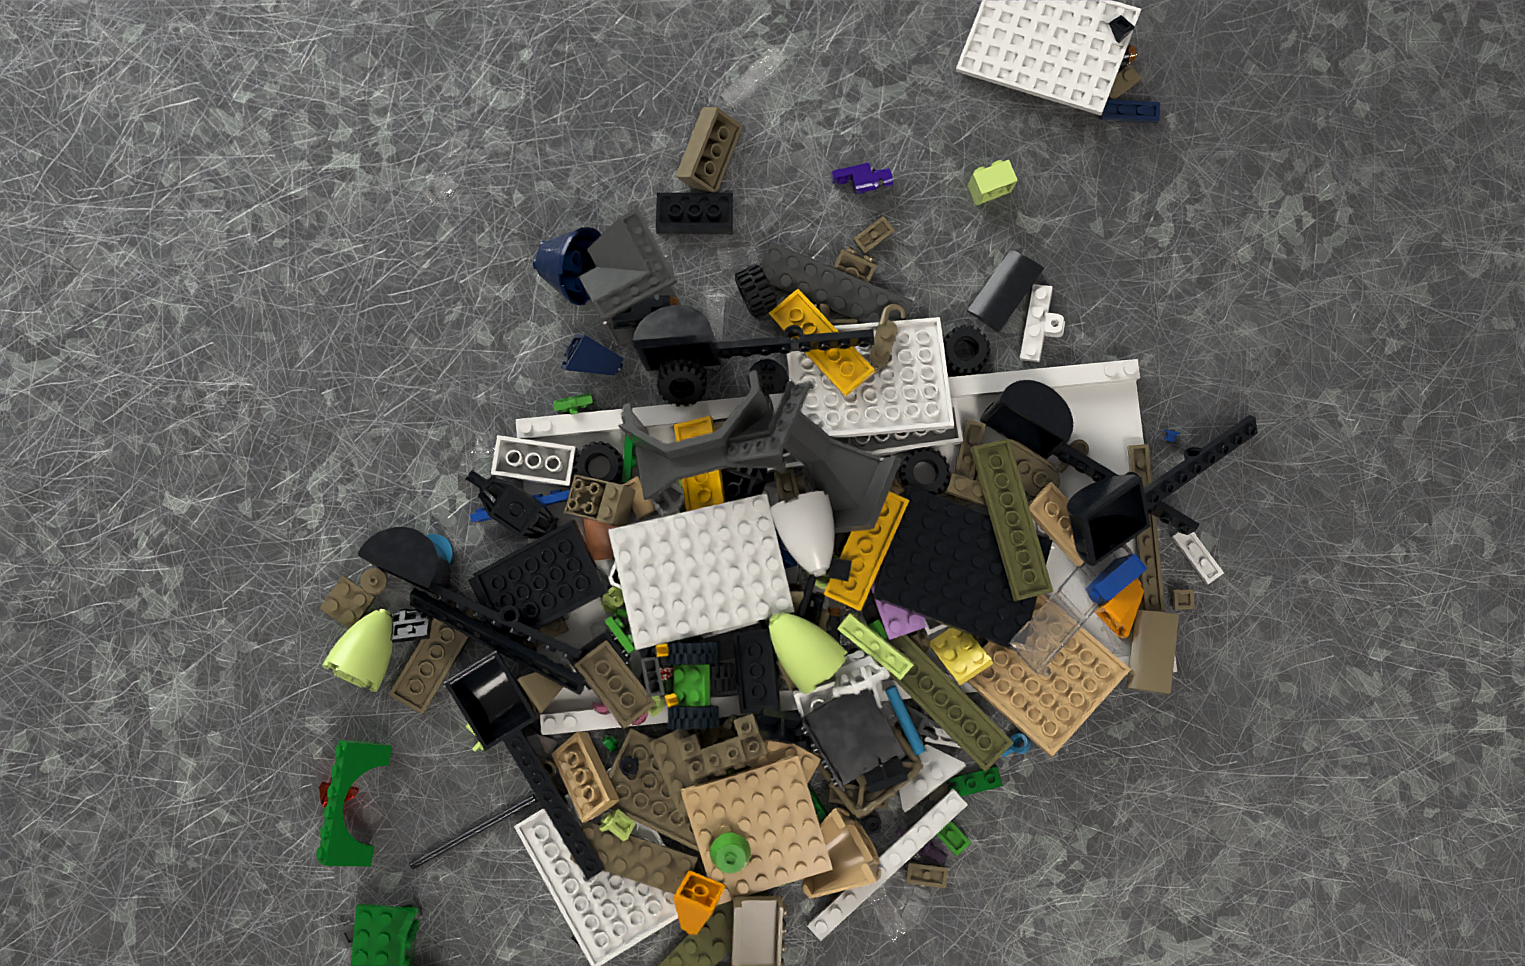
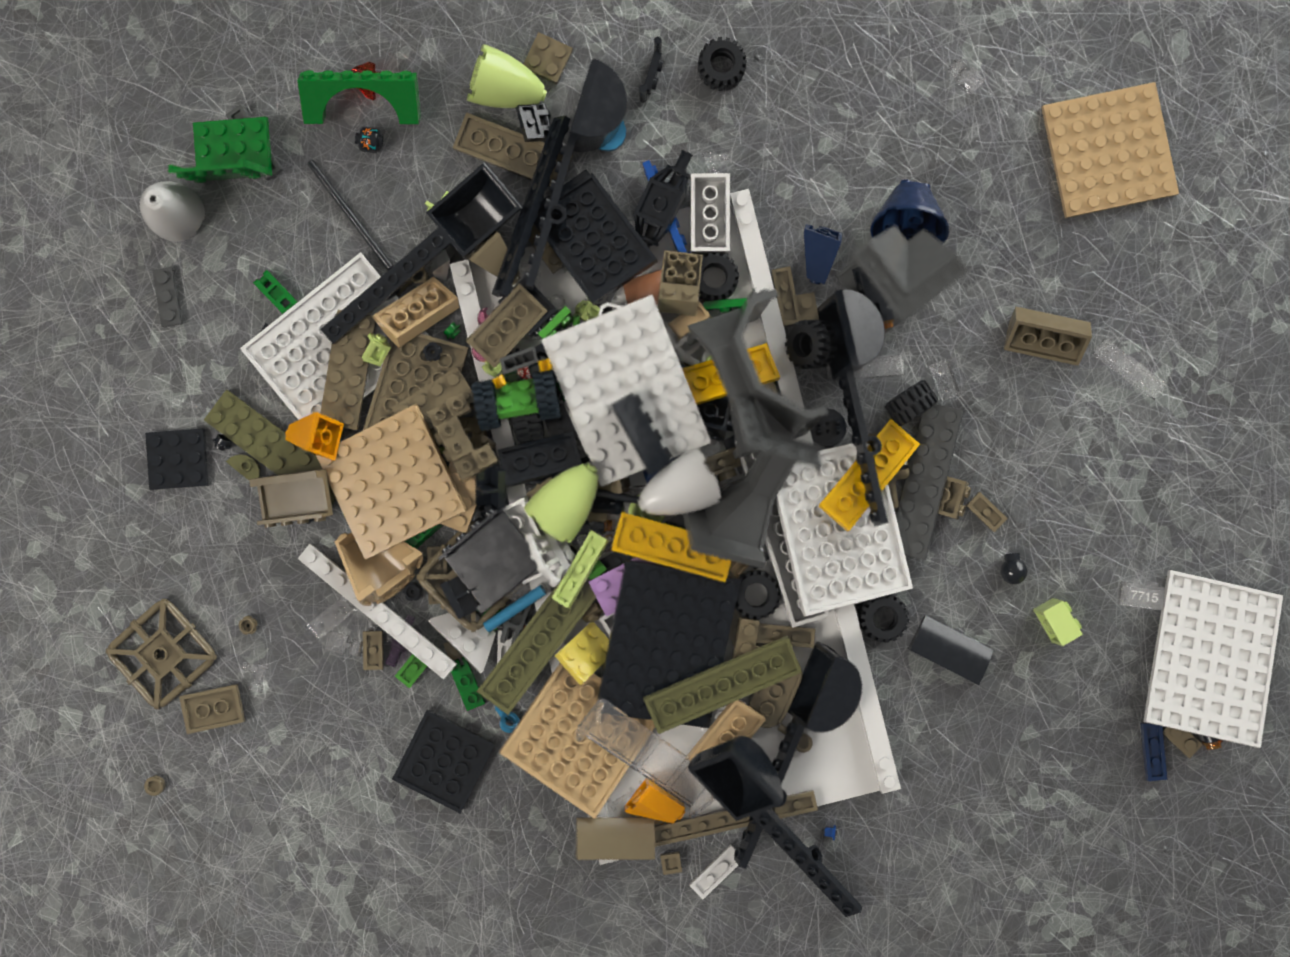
camera: 85 degrees right, 5 degrees up
dark tan wheel [360,569,387,595] -> none
bright green plate [553,392,594,415] -> none
black slope [656,192,733,234] -> none
bright green cone [710,832,751,874] -> none
black plate [828,558,852,582] -> none
dark purple plate [831,163,894,197] -> none
dark tan plate [868,304,905,374] -> none
white plate [1020,284,1065,363] -> none
blue slope [1085,553,1148,604] -> none
black slope [1109,15,1135,43] -> none
none -> green plate [253,270,298,314]
none -> black head [355,127,384,153]
none -> black plate [392,709,495,814]
none -> black slope [610,392,673,476]
none -> black plate [639,36,664,103]
none -> black tyre [698,37,747,91]
none -> dark tan plate [771,266,801,327]
none -> dark tan plate [796,292,819,320]
none -> black piece [1000,553,1028,584]
none -> tan plate [1041,82,1179,218]
none -> clear brick [1118,579,1165,610]

